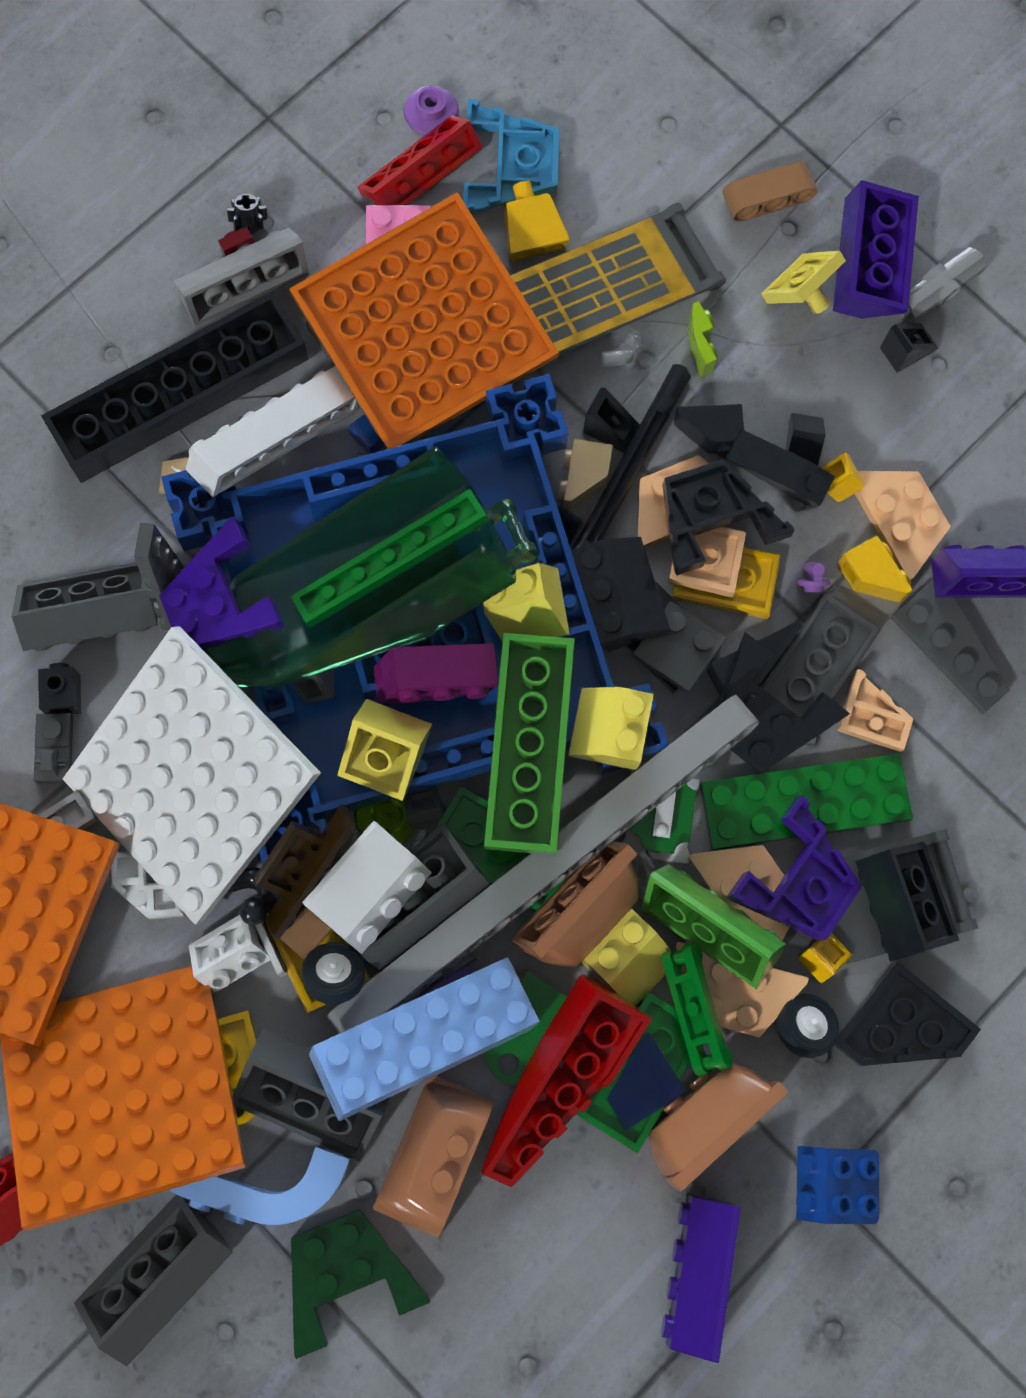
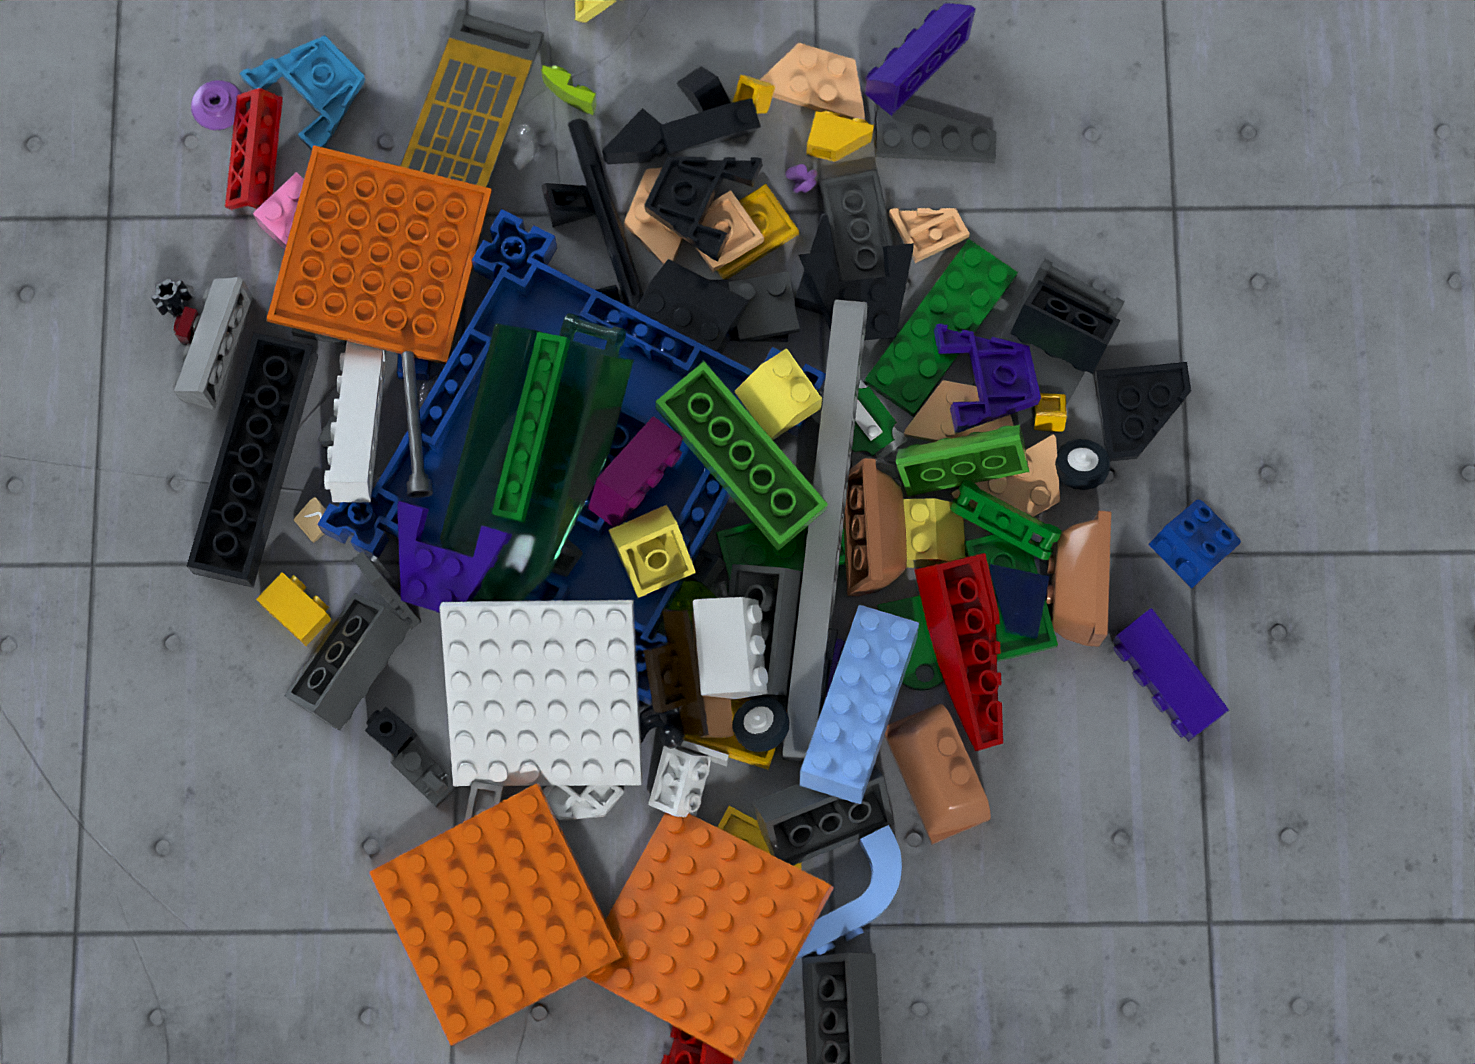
camera: 40 degrees left, 0 degrees up
dark green wing [291,1209,430,1359] -> none
light yellow slope [479,563,570,642] -> none
yellow torso [504,181,570,263] -> none
tan slope [558,439,613,511] -> none
none -> yellow brick [256,572,332,646]
none -> flat silver piece [401,351,433,498]

